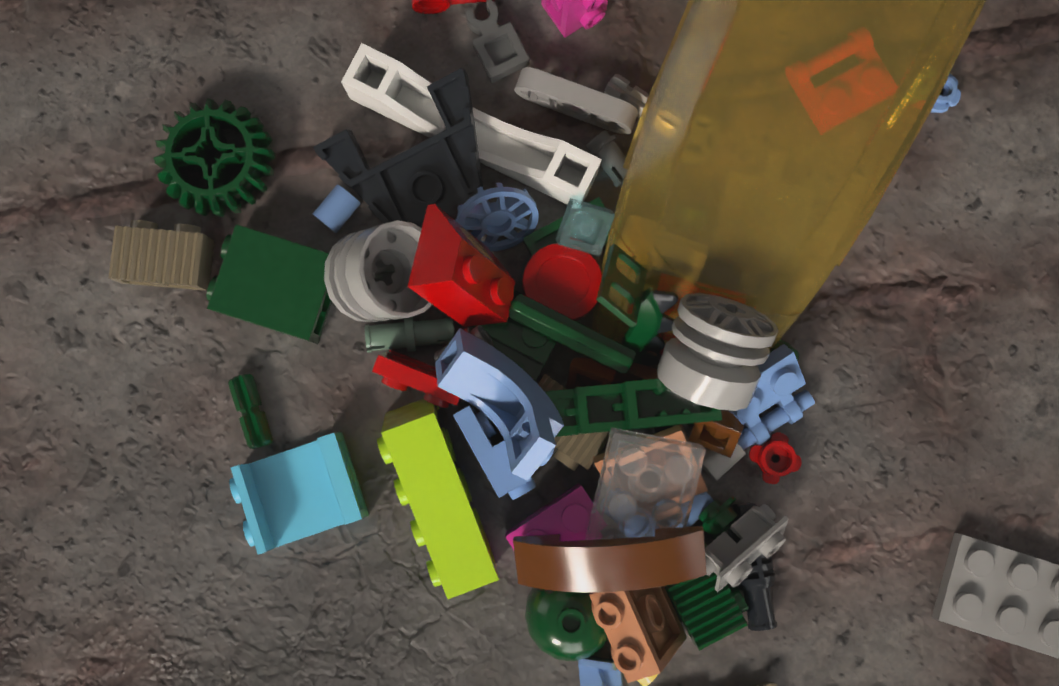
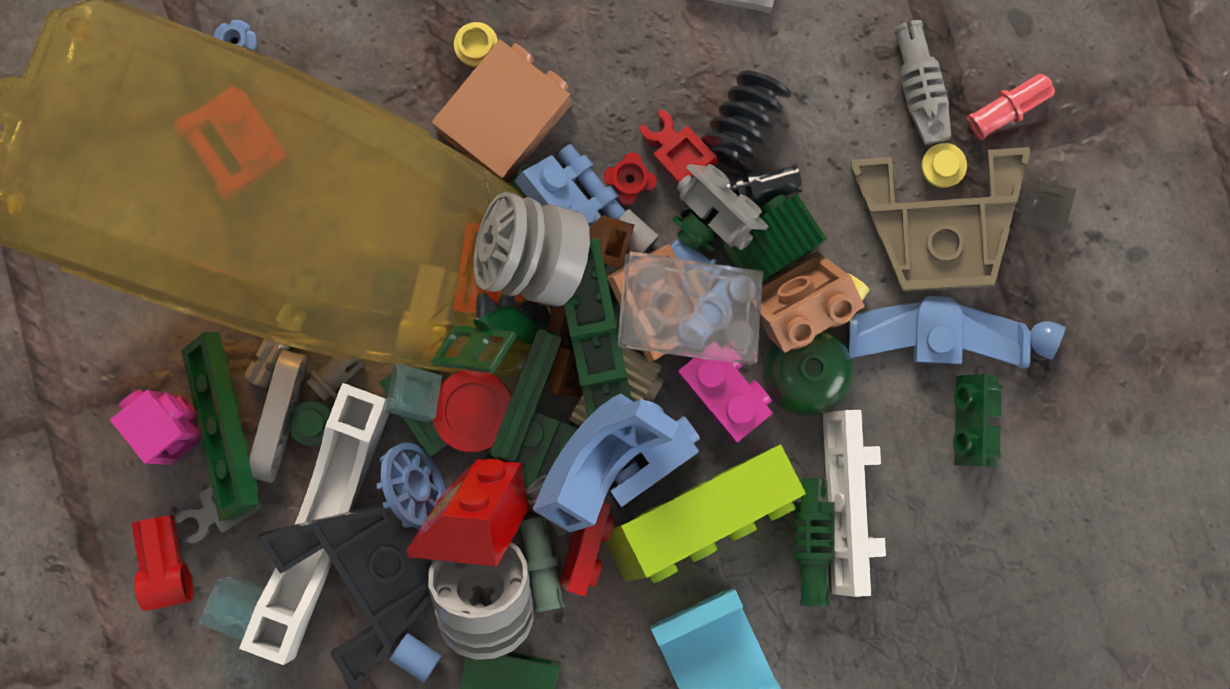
camera: 95 degrees left, 0 degrees up
reddish brown slope [513,526,707,592] -> none
none -> dark green plate [181,332,259,521]
none -> clear light blue brick [199,576,264,641]
none -> dark green plate [289,401,331,446]
none -> nougat brick [432,39,571,186]
none -> light yellow plate [454,22,498,67]
none -> red plate [640,109,718,184]
none -> black piece [701,70,792,172]
none -> dark green hinge [794,478,835,606]
none -> white hinge [823,410,886,597]

